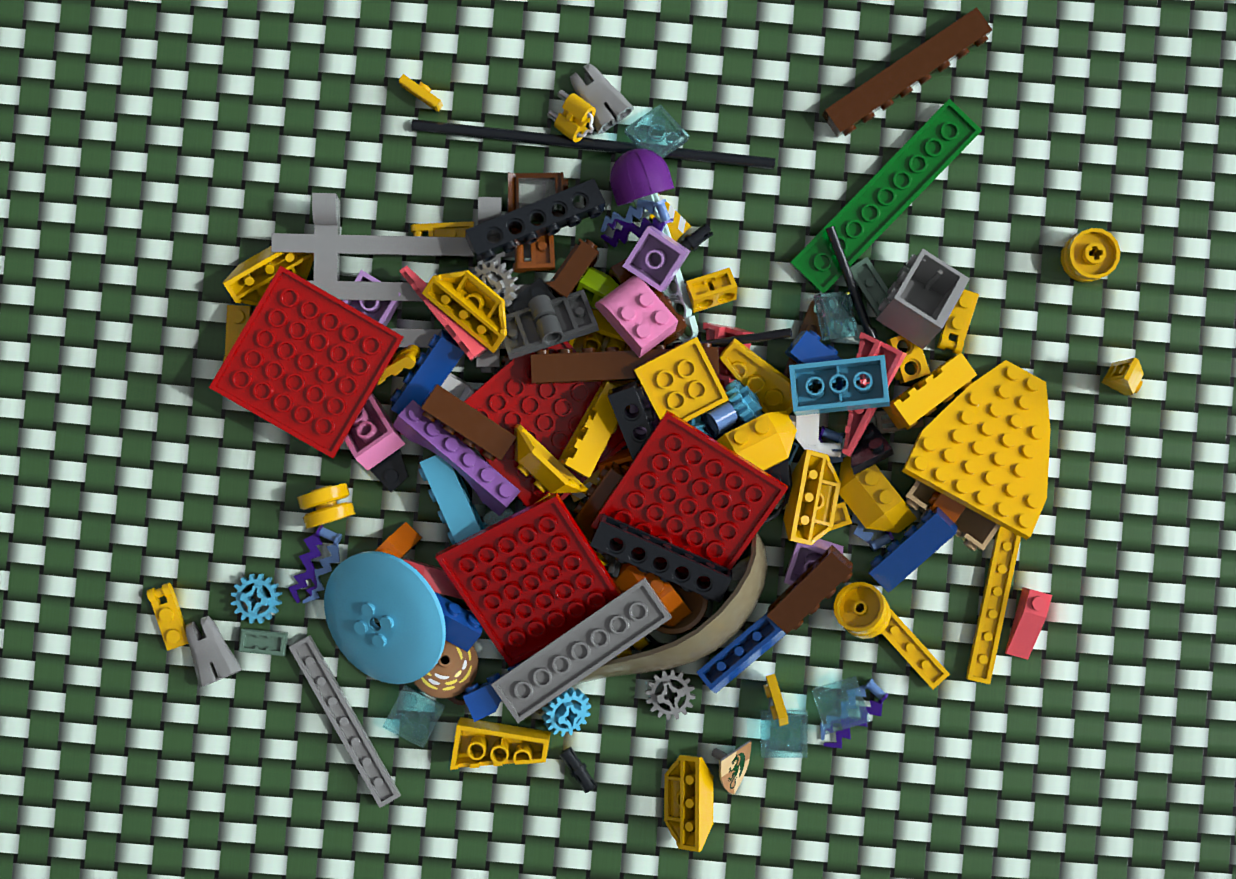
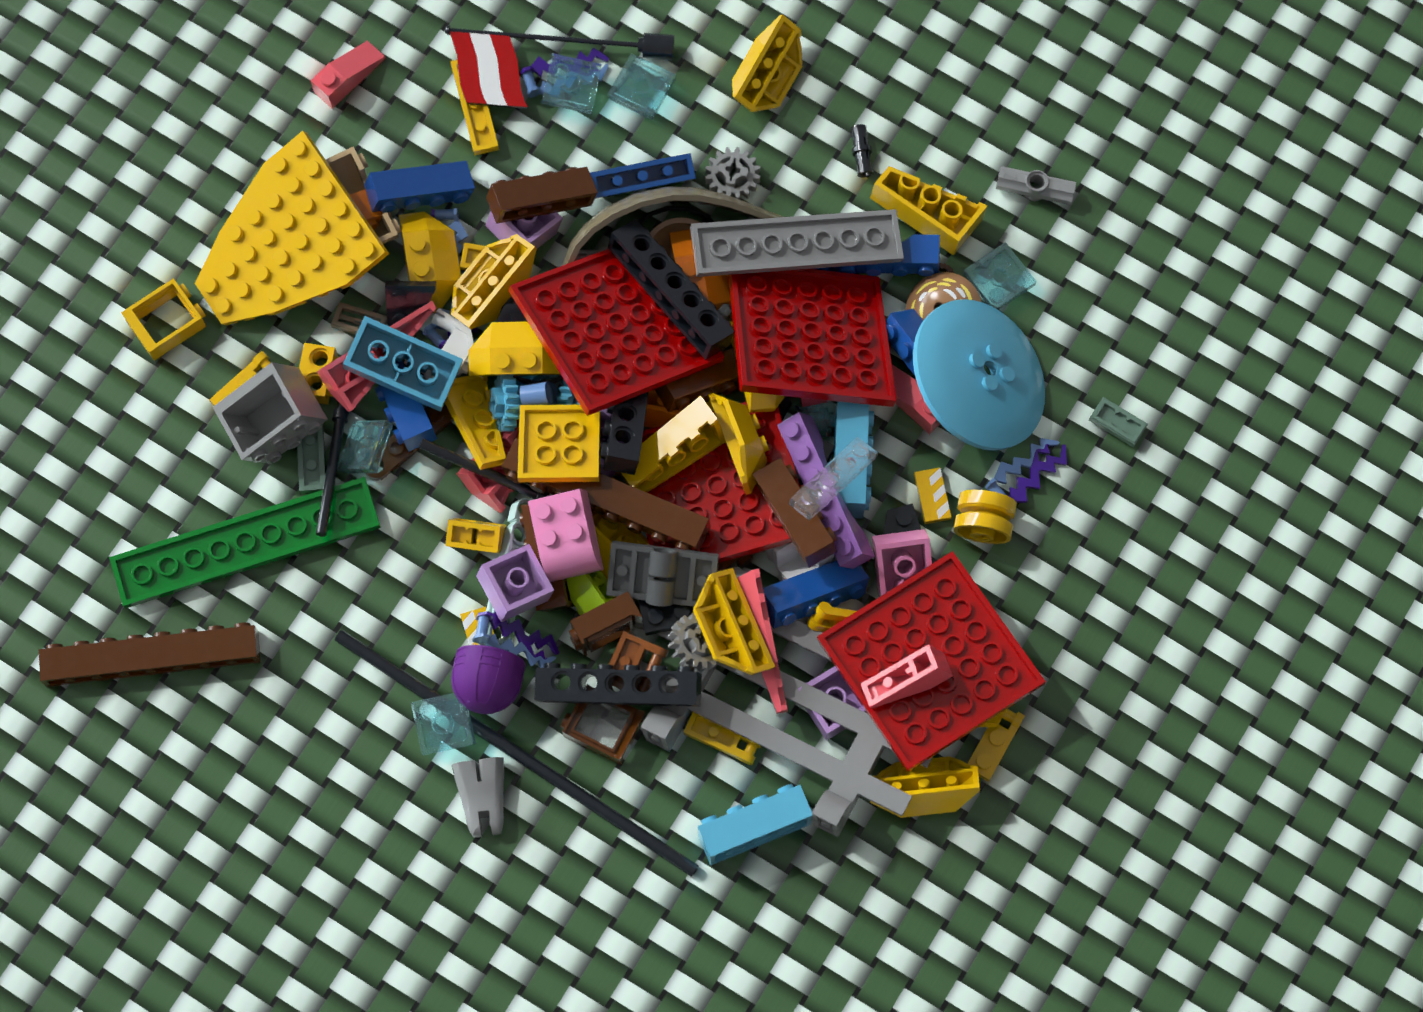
camera: 155 degrees left, 15 degrees down
yellow plate [147,583,189,651] -> none
light grey piece [185,616,242,688] -> none
medium azure gear [231,573,282,624] -> none
light grey plate [289,635,401,808] -> none
orange slope [375,522,423,559] -> none
yellow plate [399,74,443,112] -> none
medium azure gear [541,687,591,737] -> none
yellow piece [547,90,596,143] -> none
black pin [679,223,713,251] -> none
shield [712,740,751,794] -> none
yellow plate [763,674,789,726] -> none
yellow wheel [834,582,891,639] -> none
yellow wedge [882,353,977,430] -> none
yellow plate [966,526,1021,684] -> none
yellow wheel [1061,228,1120,283] -> none
yellow slope [1102,358,1144,396] -> none
none -> yellow window [121,278,206,361]
none -> flag [445,25,674,109]
none -> medium azure brick [698,784,812,866]
none -> clear plate [789,436,878,520]
none -> coral slope [861,644,953,708]
none -> yellow tile [914,467,951,524]
none -> light grey piece [996,166,1076,205]

